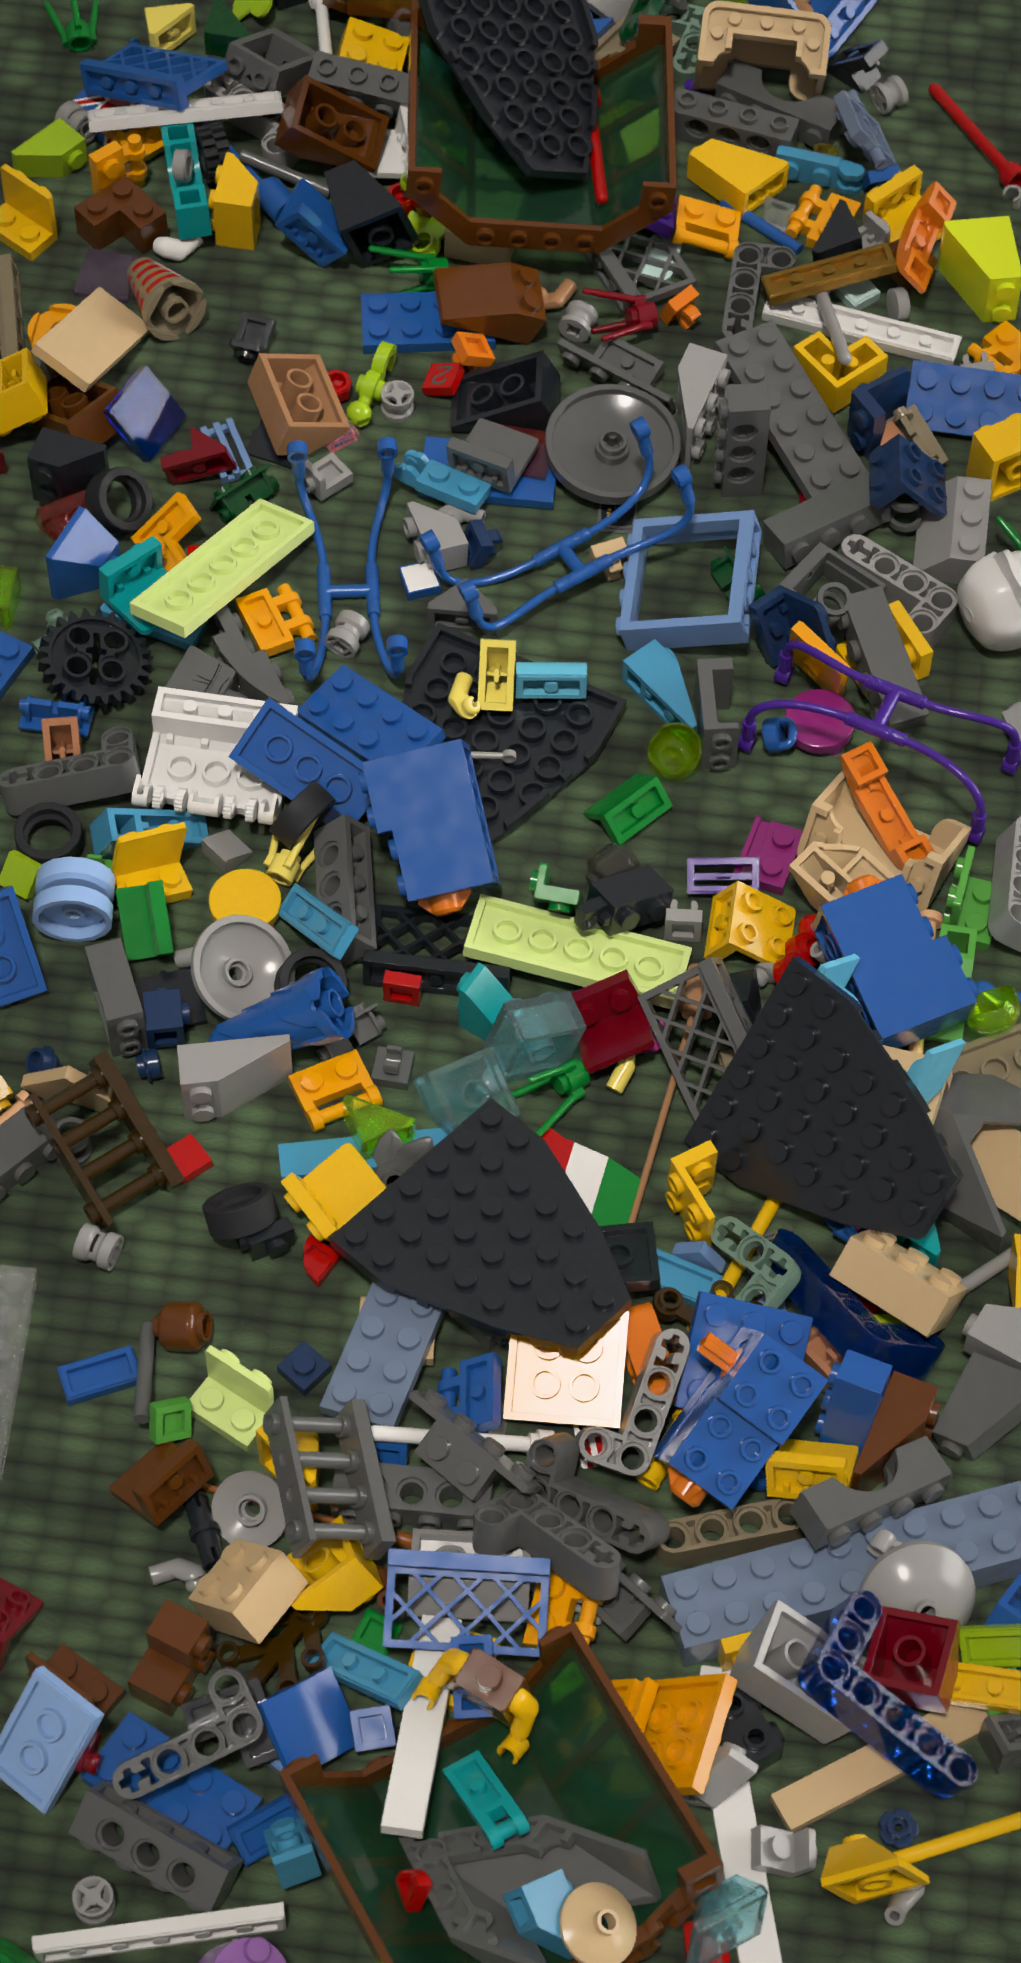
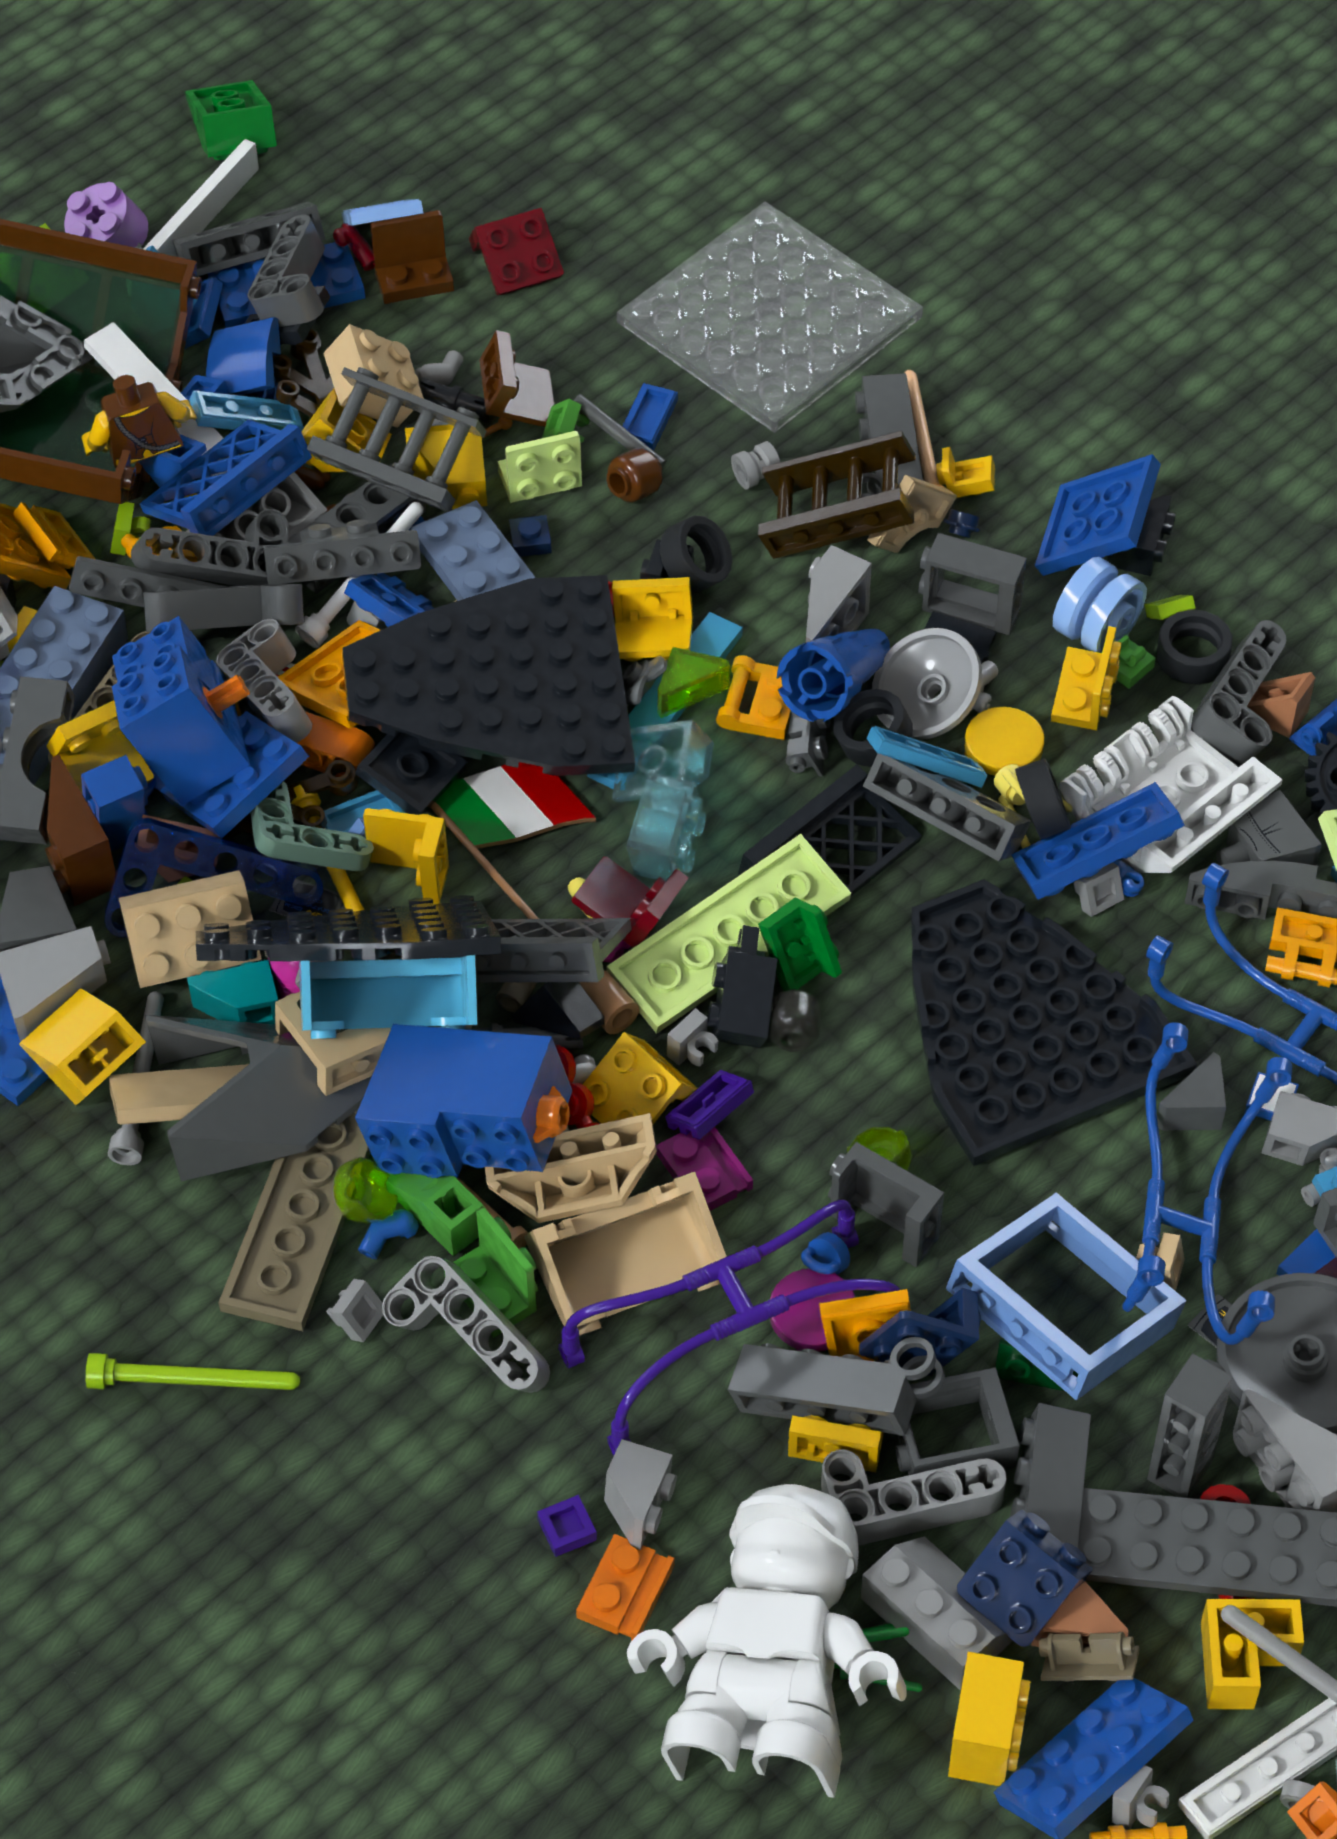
camera: 130 degrees right, 5 degrees down
light grey wheel [72,1876,116,1927] -> none
dark azure slope [90,808,209,859] -> none
green panel [115,880,174,961] -> none
reddish brown brick [128,1599,215,1717] -> none
dark blue plate [135,1047,163,1083] -> none
dark blue brick [143,988,191,1049] -> none
red tile [166,1134,213,1186] -> none
light grey slope [201,829,253,874] -> none
blue plate [298,664,446,762] -> none
light grey wheel [324,610,370,659] -> none
blue piece [358,739,501,917] -> none
dark grey tile [371,1044,415,1091] -> none
red tile [383,970,422,1007] -> none
red tile [395,1868,432,1912] -> none
teal plate [442,1750,531,1851] -> none
light yellow arm [448,672,481,719] -> none
teal slope [457,963,516,1045] -> none
dark blue tile [464,519,503,569] -> none
light grey hinge [471,749,517,763] -> none
light yellow slope [478,639,516,711] -> none
green plant [504,1058,590,1137] -> none
medium azure brick [516,662,587,699] -> none
green panel [583,774,673,845] -> none
dark azure slope [622,639,697,748] -> none
orange slope [839,741,935,871] -> none
dark blue bracket [847,366,911,461] -> none

